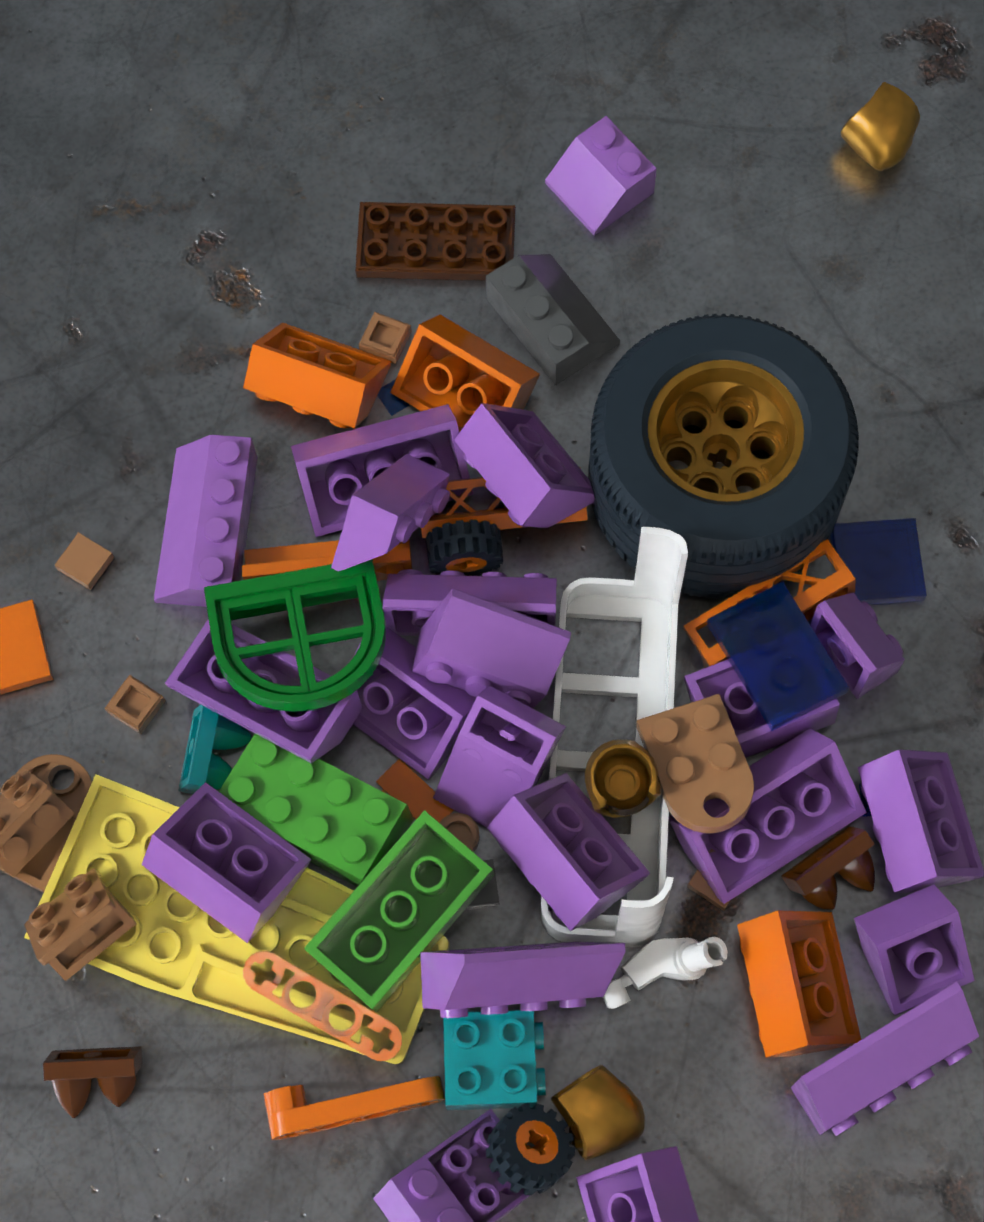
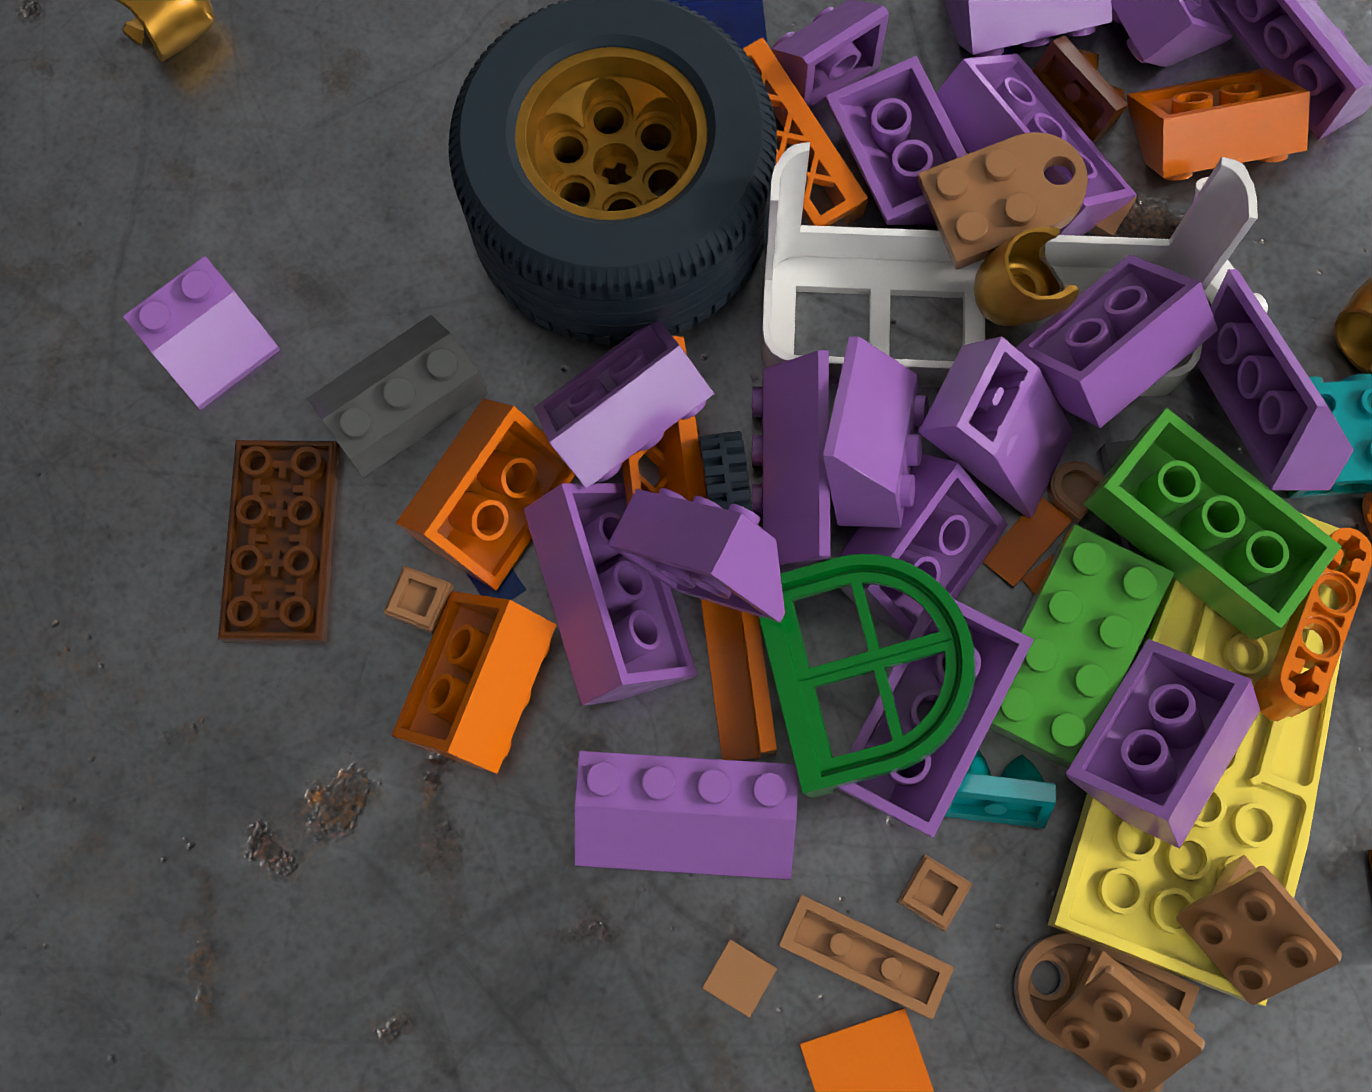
camera: 90 degrees left, 5 degrees up
clear blue tile [707,582,849,731] -> none
none -> medium nougat plate [778,895,955,1020]

